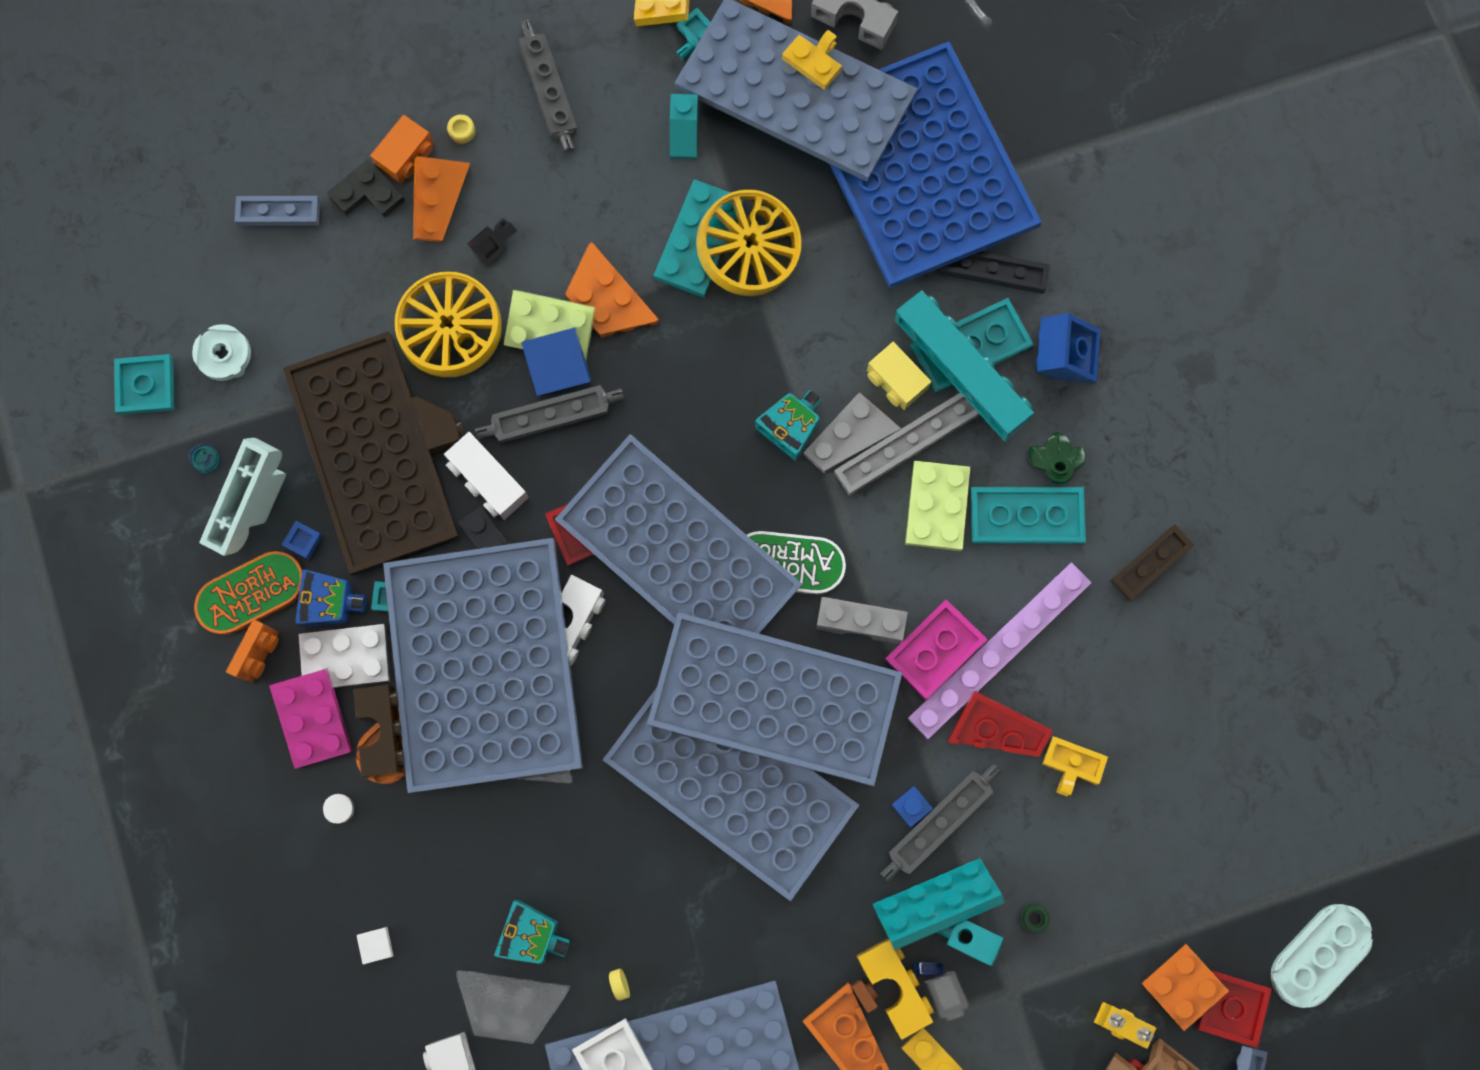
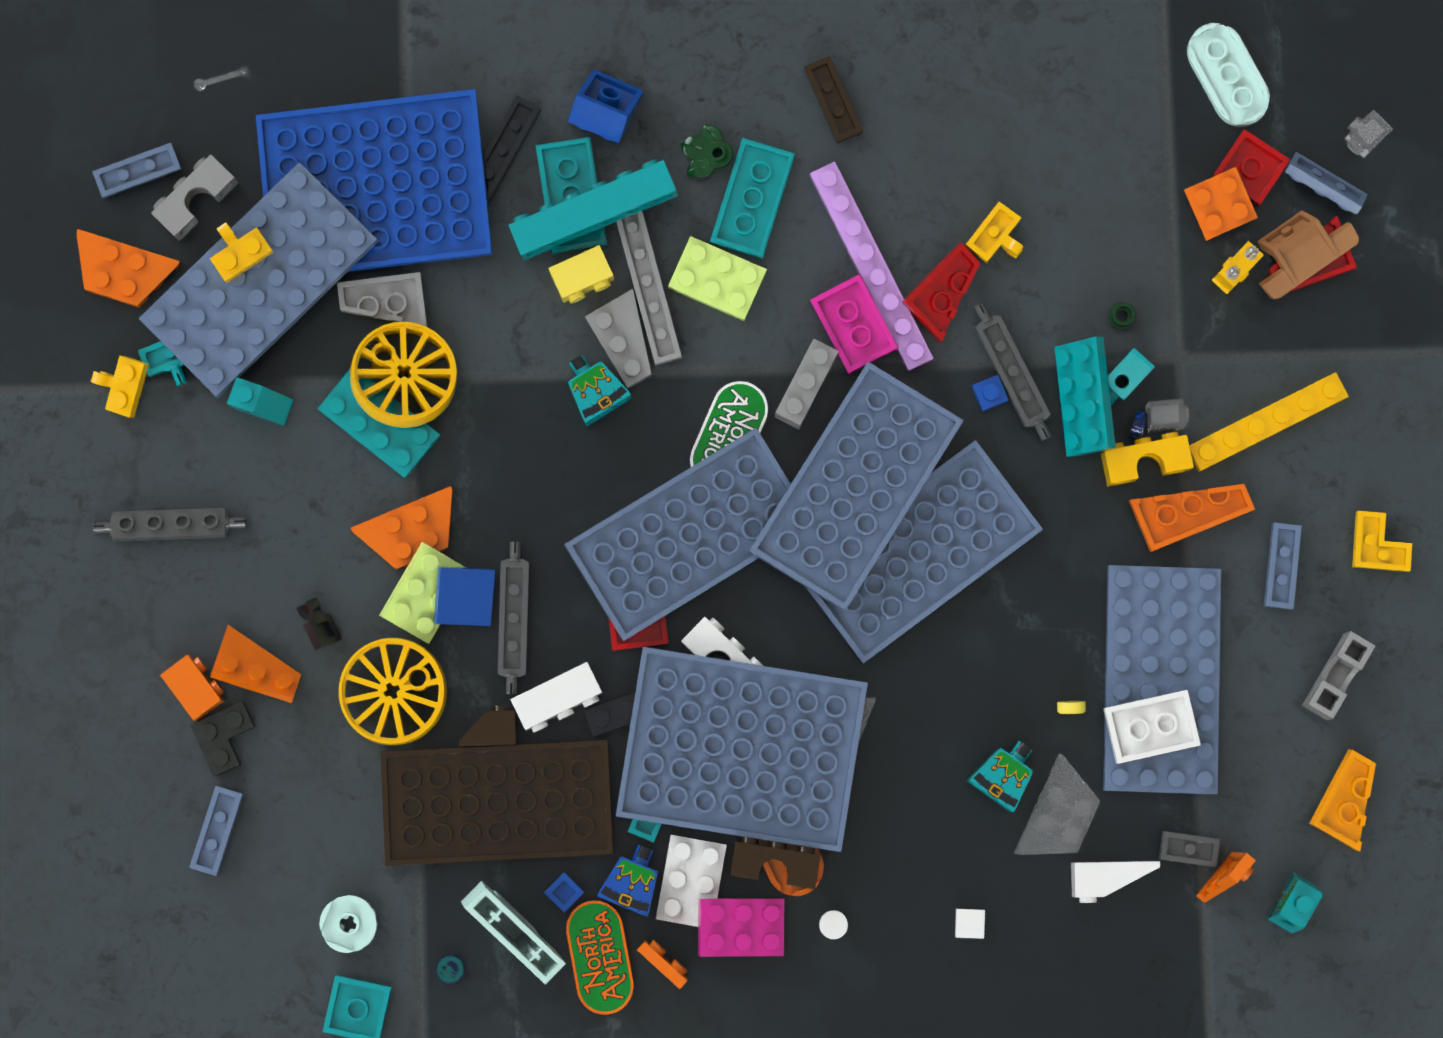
camera: 80 degrees left, 5 degrees up
light yellow tile [447,115,475,144] -> none
dark orange plate [850,979,878,1013] -> none
none -> light grey wing [337,272,428,327]

